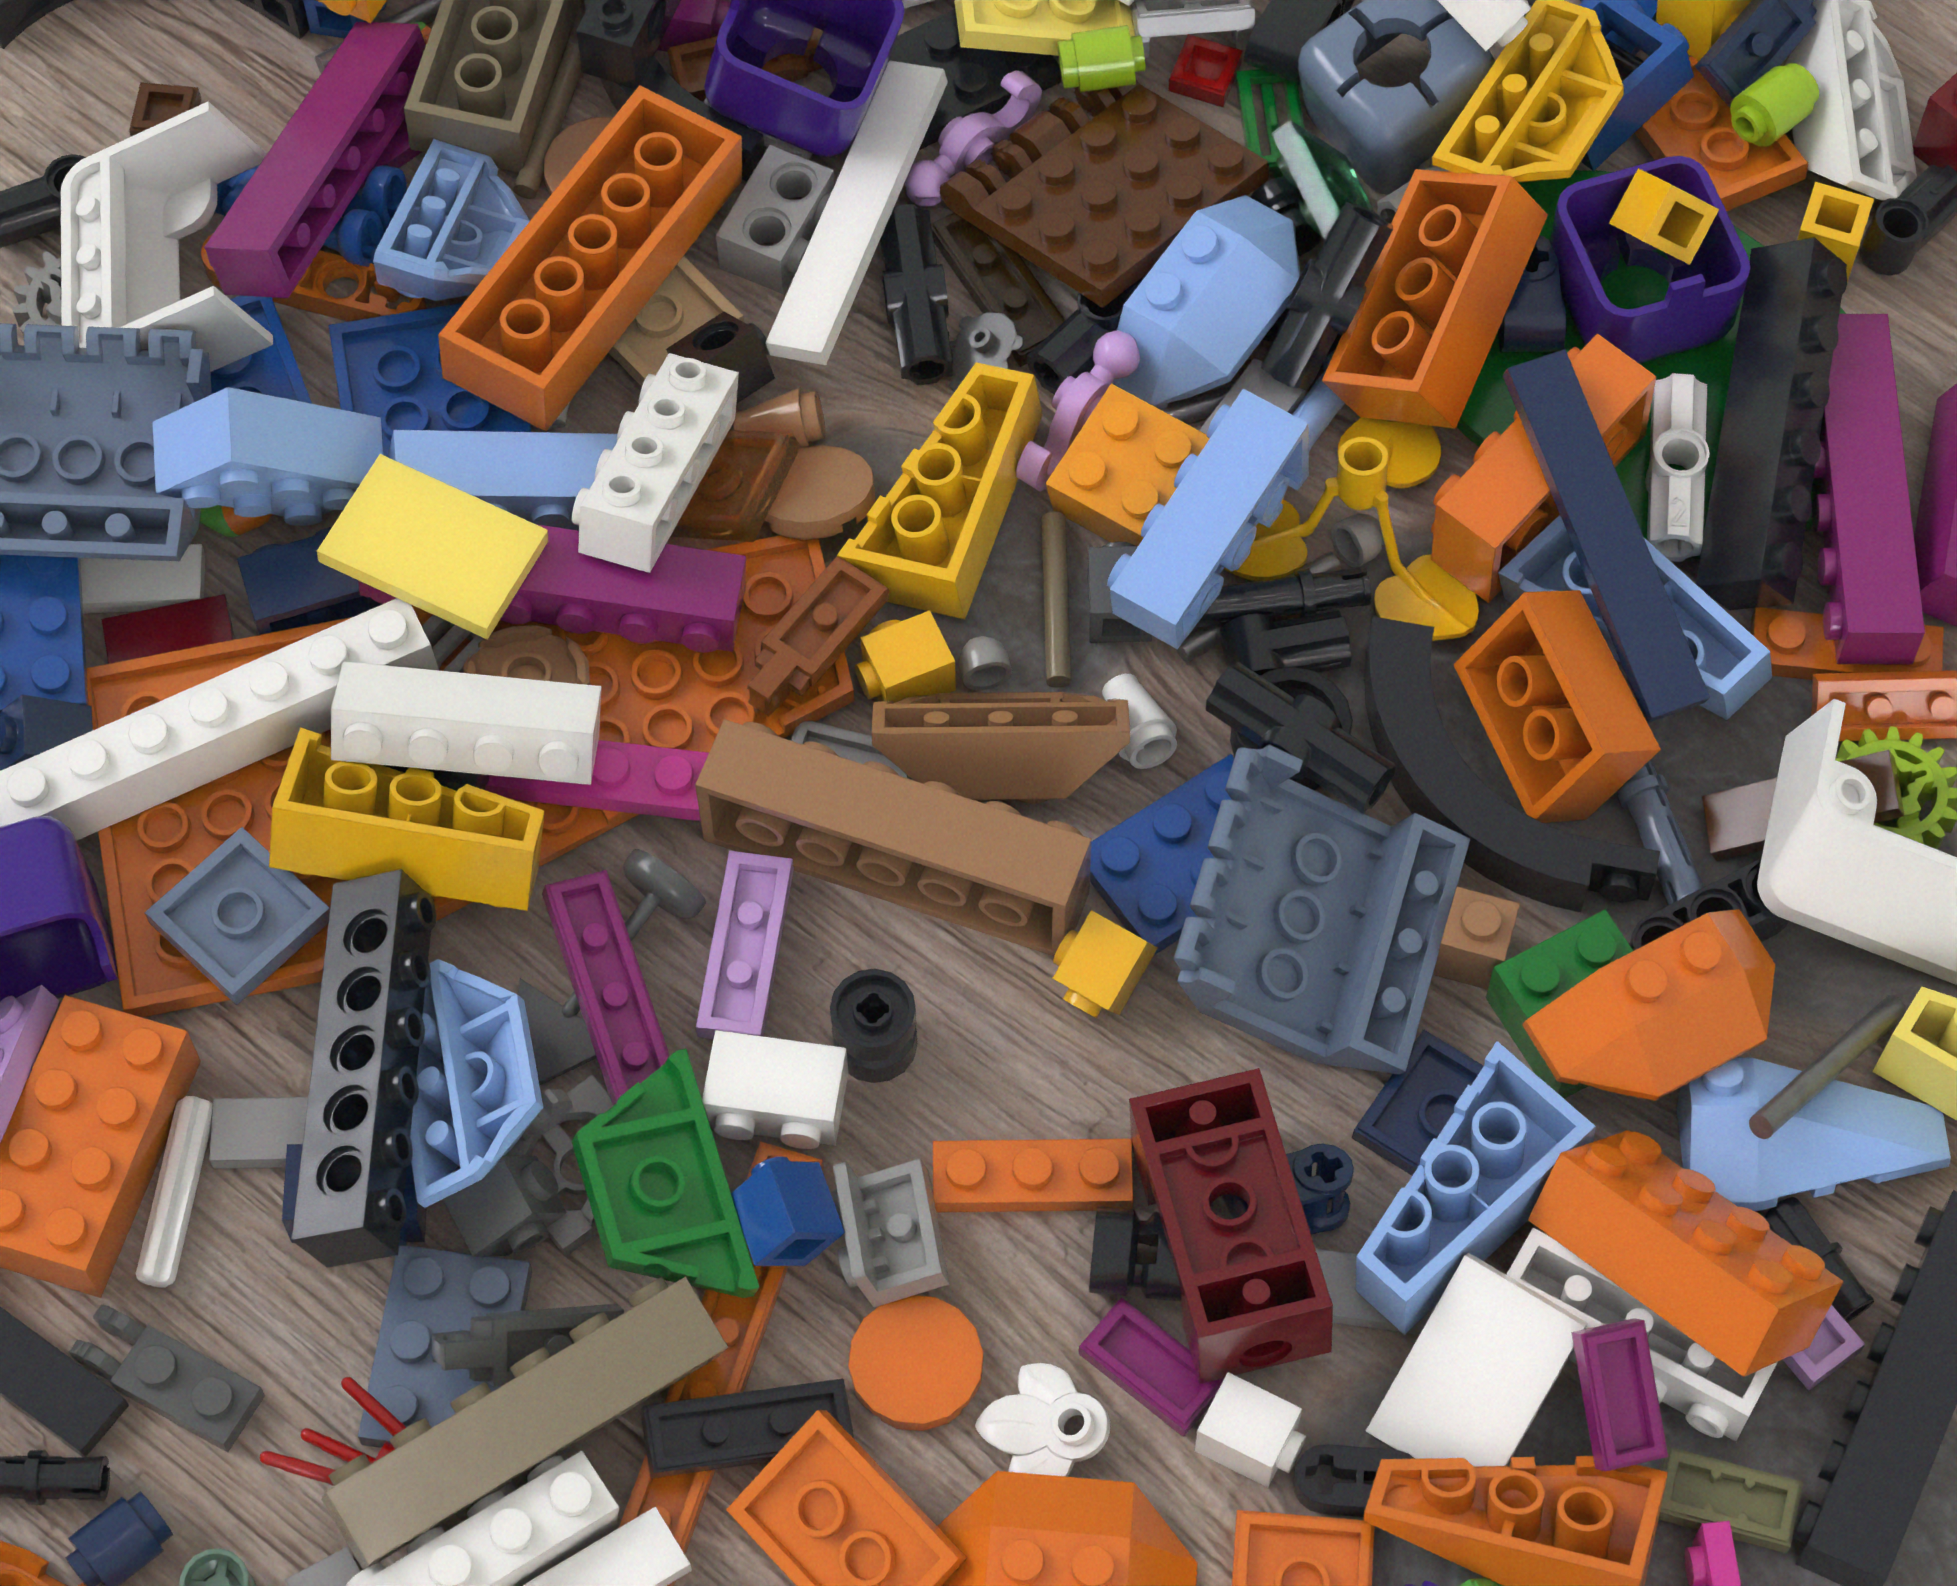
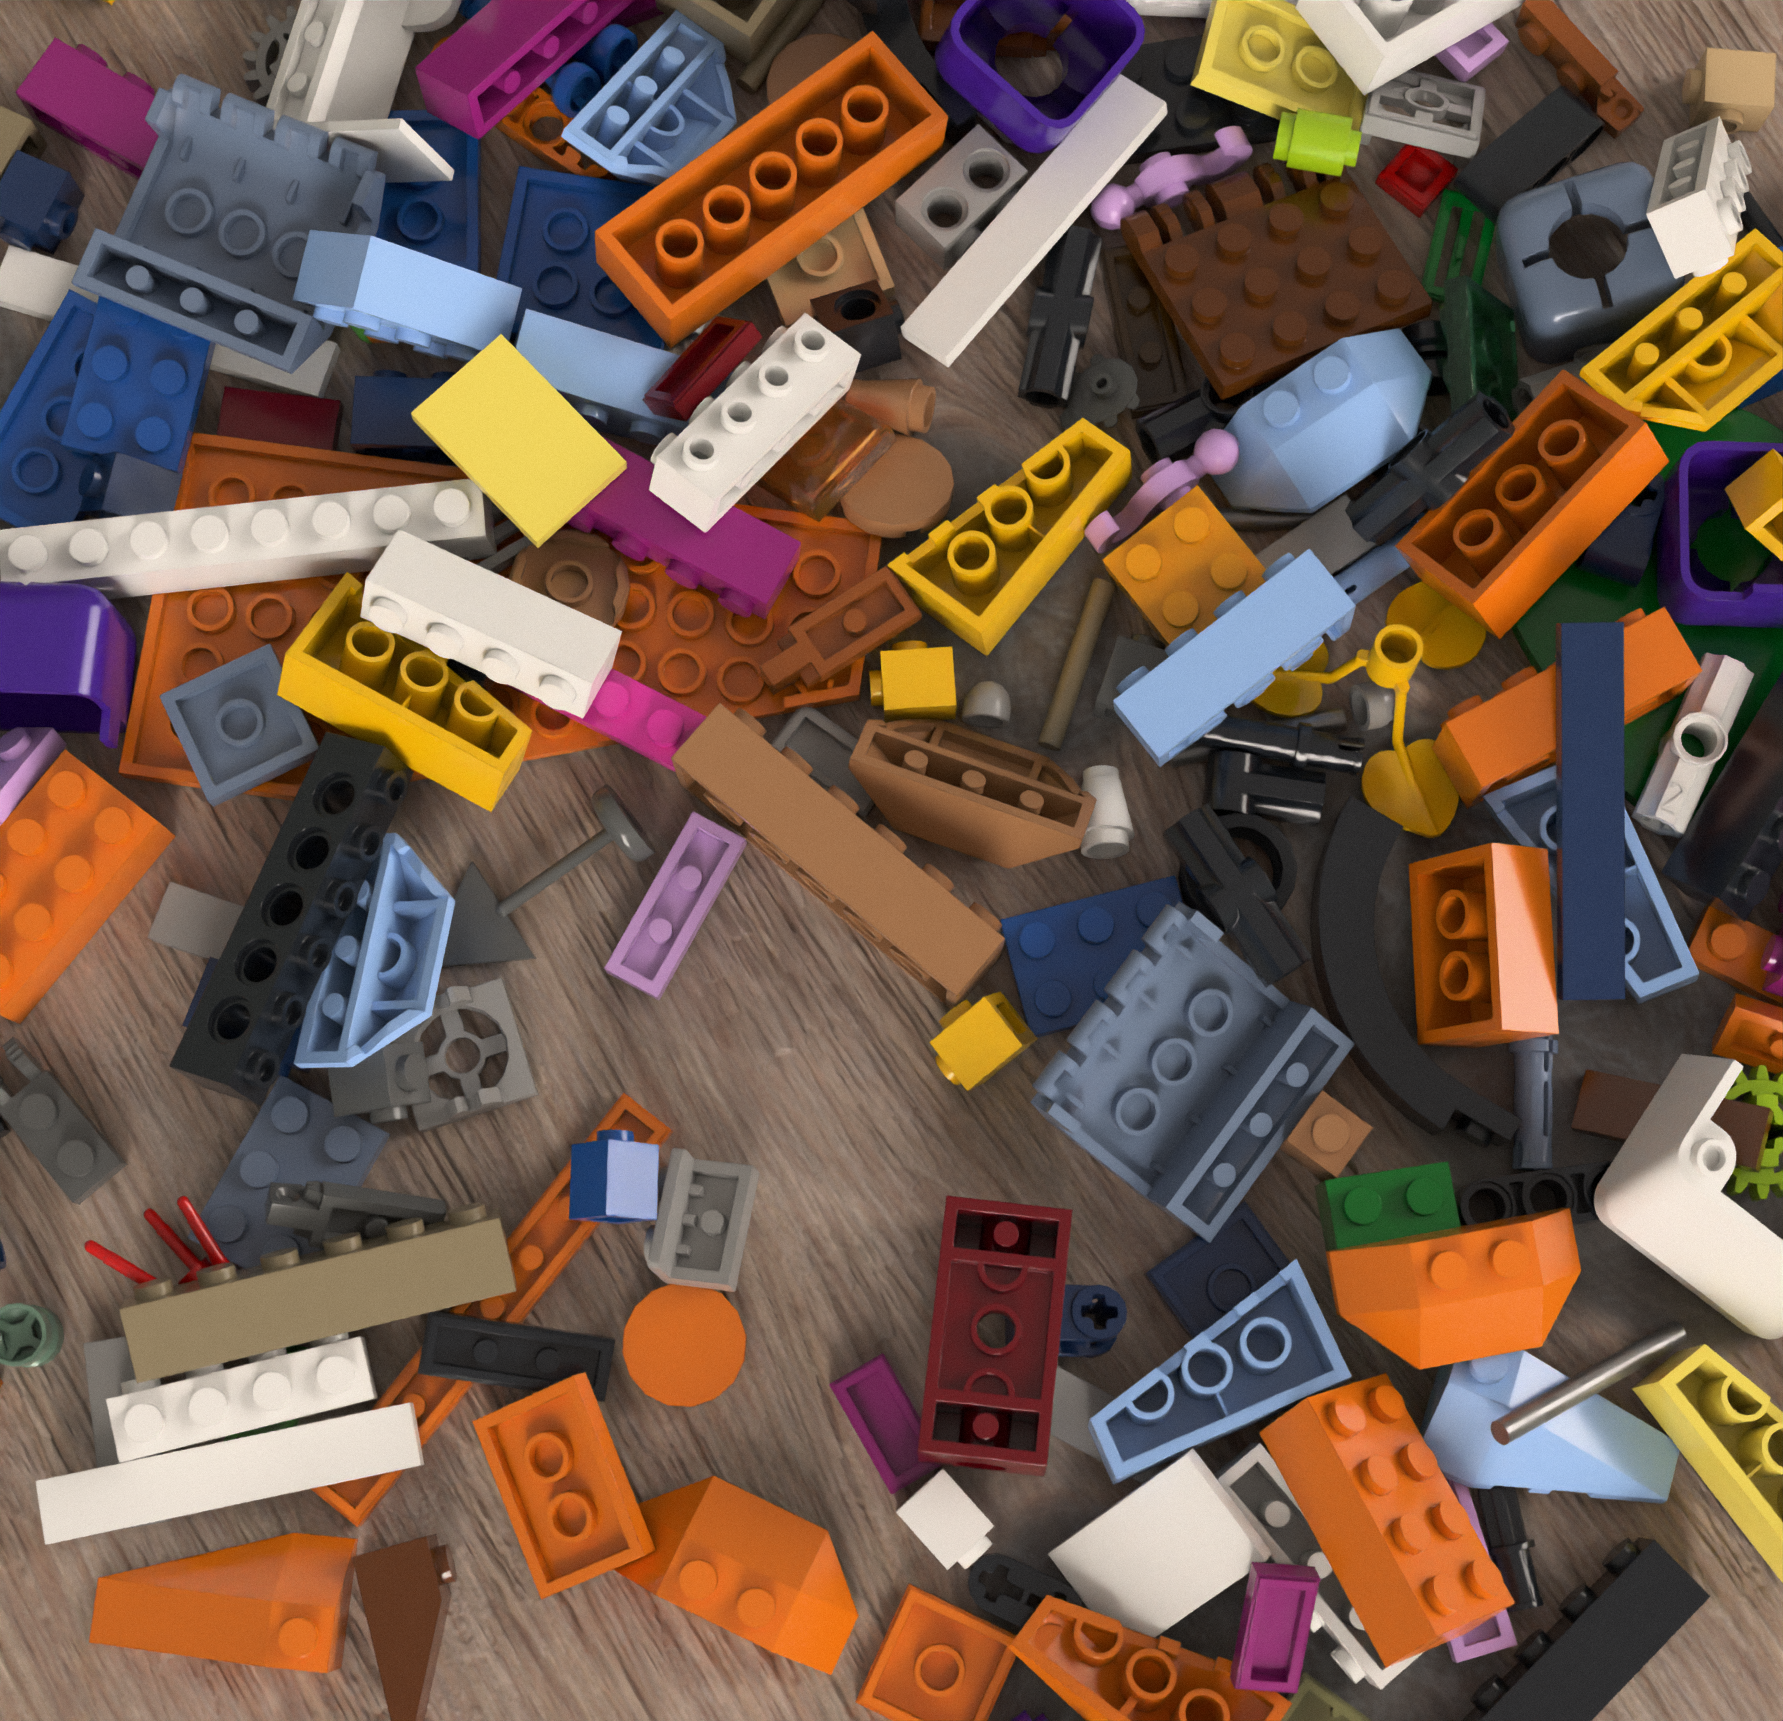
camera: 20 degrees right, 15 degrees up
white axle [136,1096,213,1288] -> none
magenta tile [542,870,670,1106] -> none
green wing [572,1048,760,1298] -> none
white brick [702,1030,848,1149] -> none
black wheel [830,969,918,1083] -> none
orange plate [933,1139,1133,1212] -> none
white plate [975,1363,1110,1477] -> none
black wheel [1089,1206,1181,1302] -> none
none -> dark red tile [642,316,763,422]

